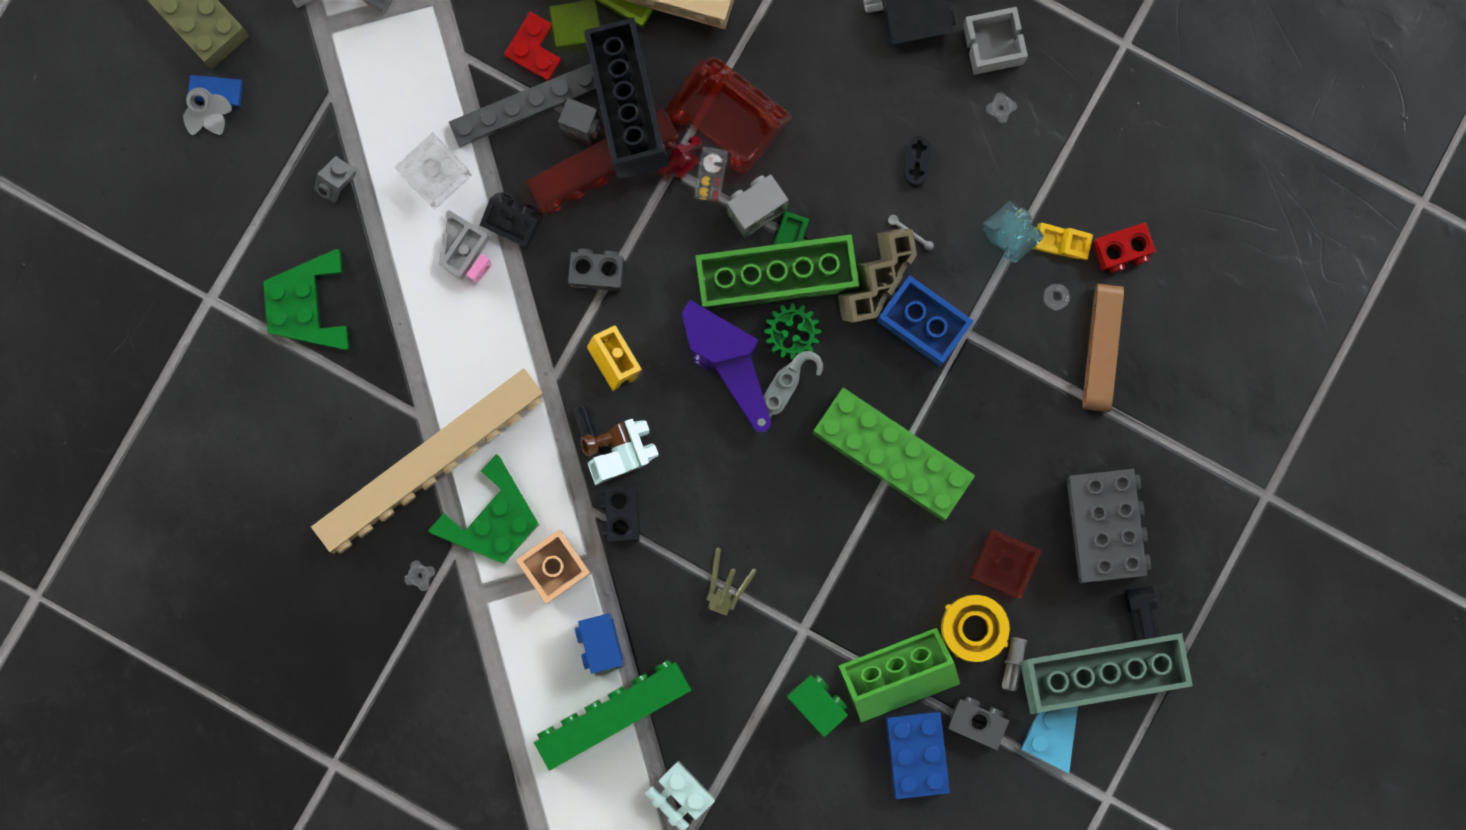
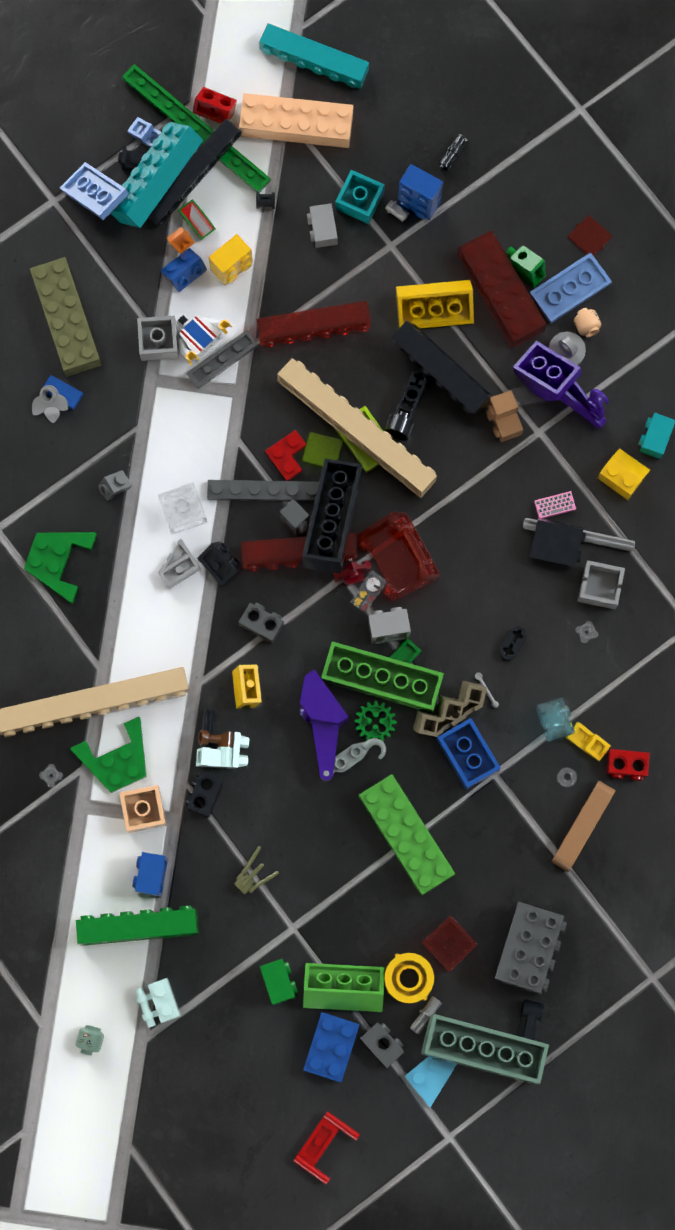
camera: 25 degrees right, 5 degrees down
bright pink tile [466,254,492,284] -> none

